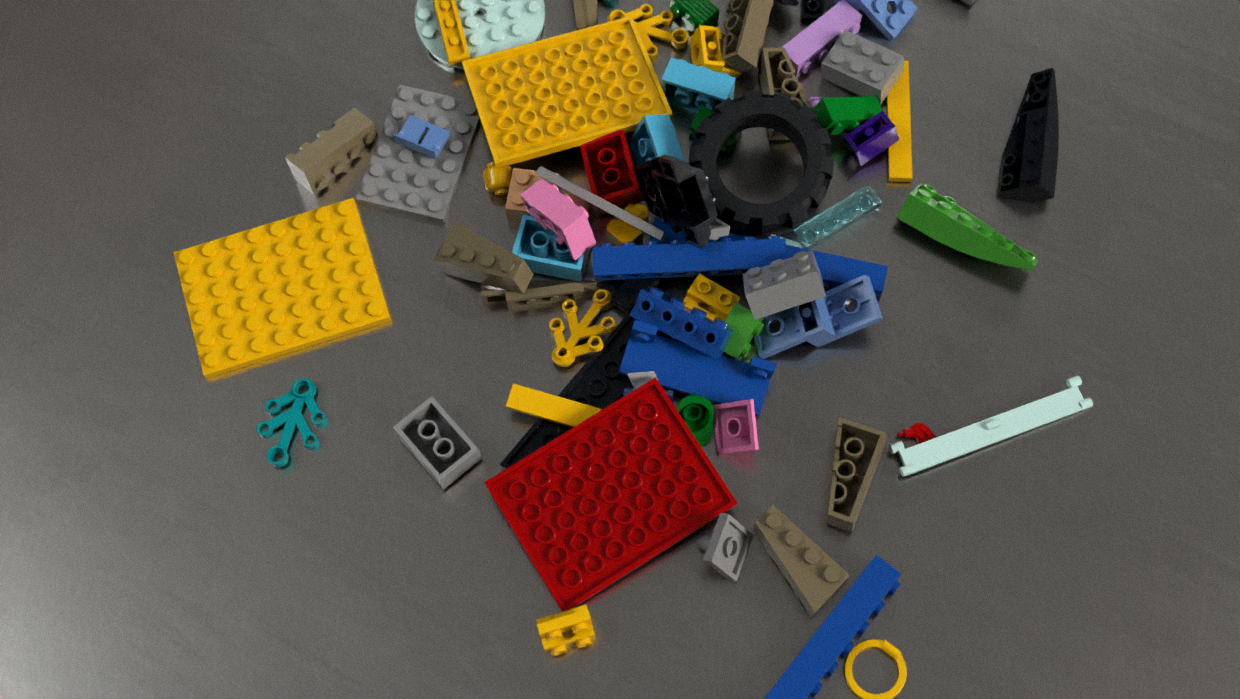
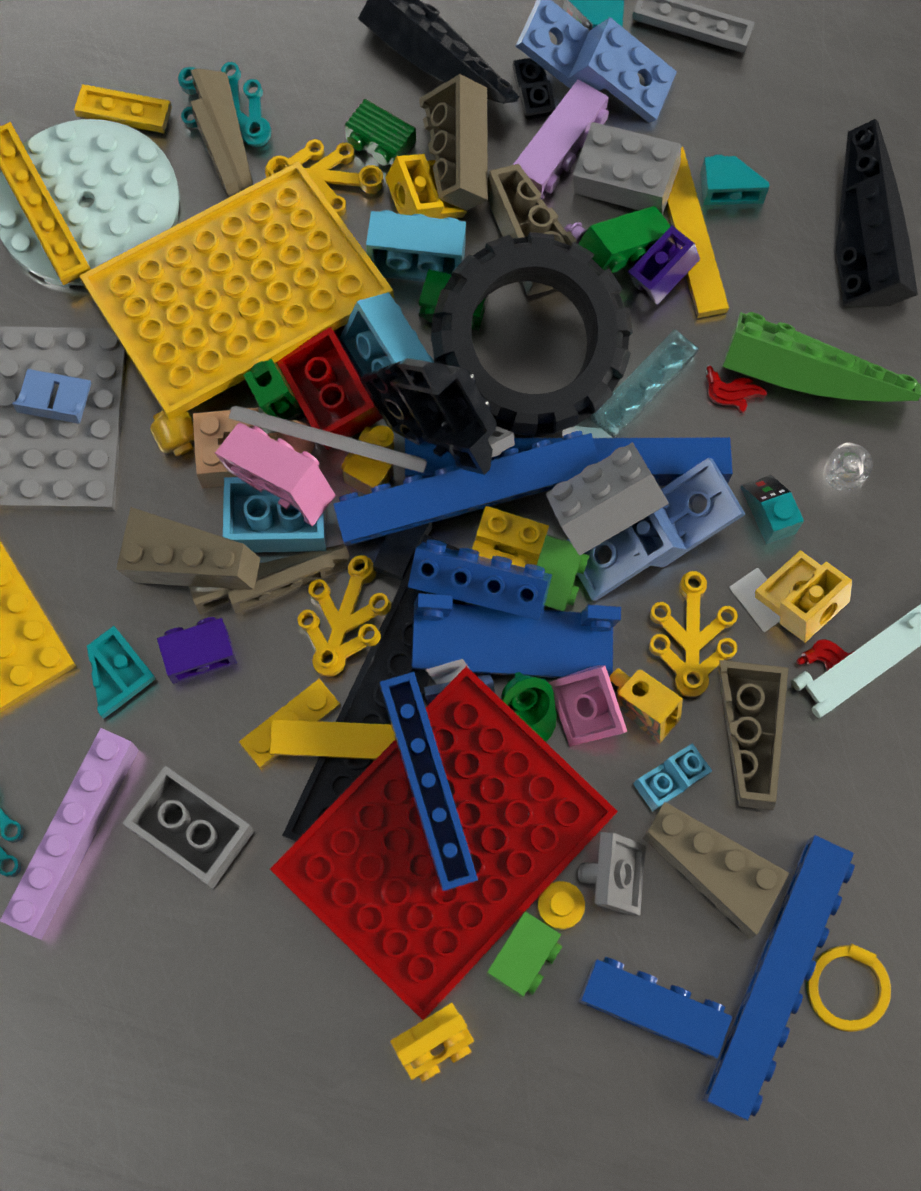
camera: 20 degrees left, 5 degrees up
none -> lavender brick [0,728,139,940]
none -> teal wing [87,626,156,719]
none -> dark purple brick [157,617,237,684]
none -> yellow plate [239,678,341,770]
none -> green brick [243,358,304,420]
none -> blue brick [380,672,478,891]
none -> bright green brick [486,911,562,998]
none -> yellow piece [536,881,585,931]
none -> blue brick [578,957,733,1059]
none -> yellow torso [609,668,683,744]
none -> medium azure slope [633,743,712,812]
none -> yellow plant [649,571,738,697]
none -> teal slope [700,154,770,206]
none -> red piece [706,365,767,413]
none -> white sticker [729,568,780,632]
none -> teal slope [740,475,804,545]
none -> yellow brick [755,550,852,643]
none -> clear piece [824,443,873,491]

